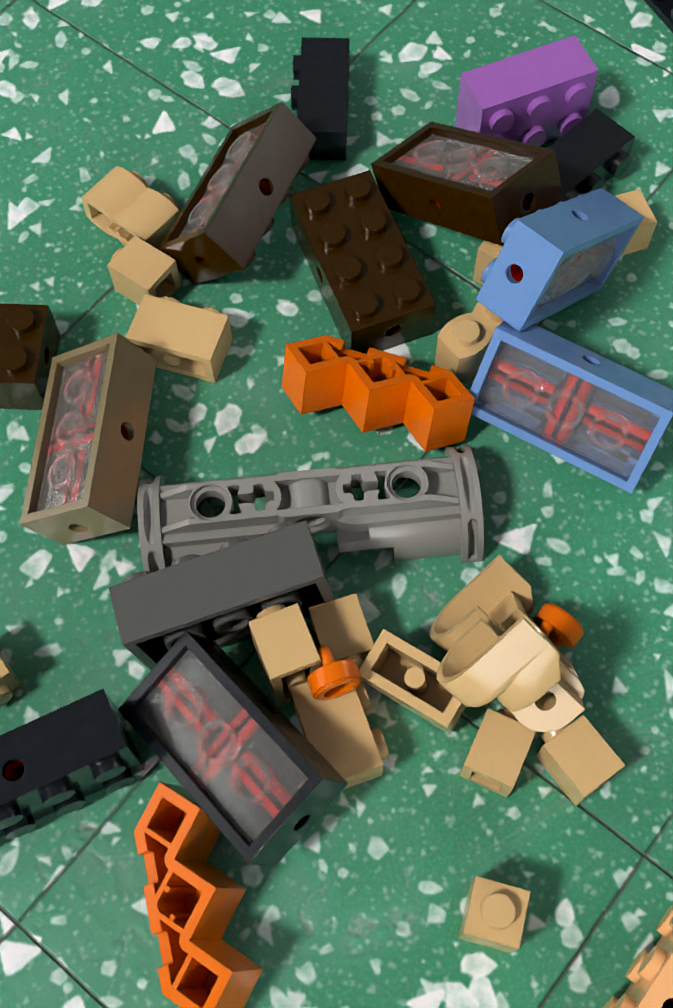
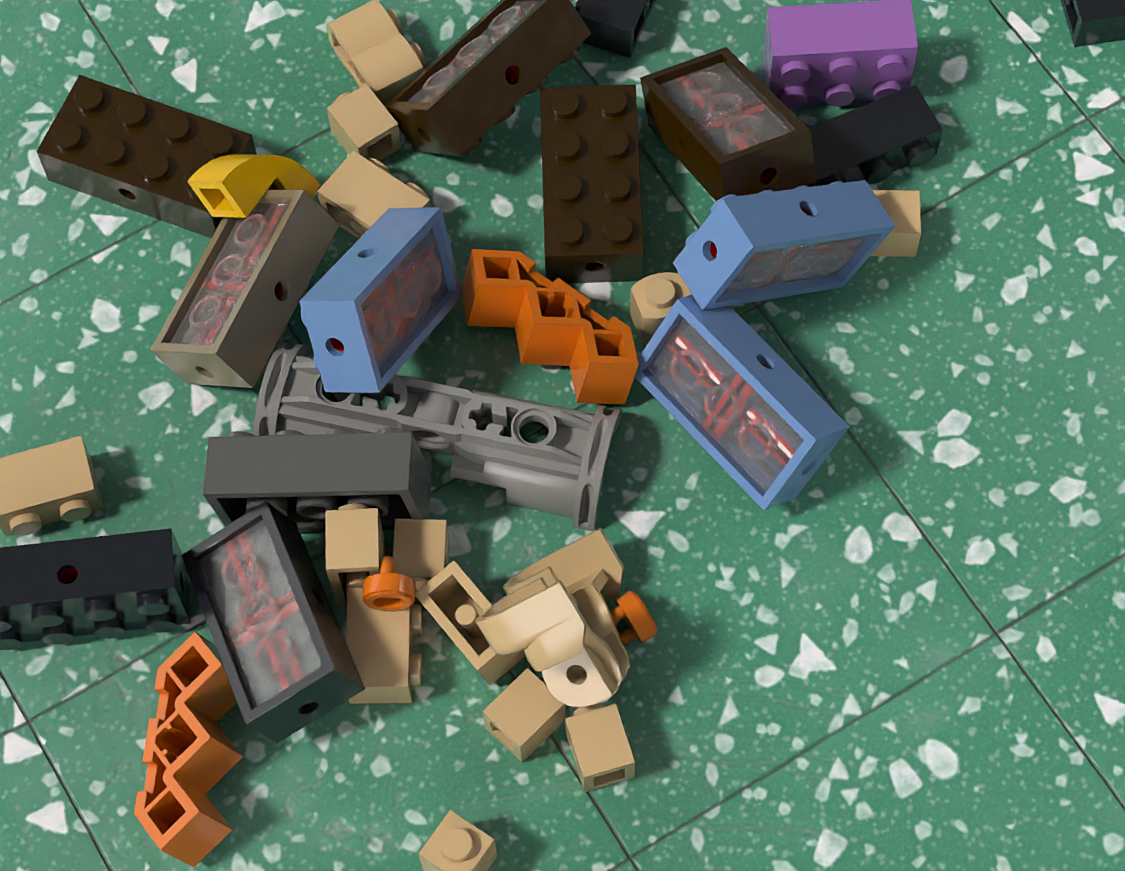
camera: 20 degrees right, 0 degrees up
none -> yellow brick [187,154,320,218]
none -> medium blue brick [299,207,463,393]

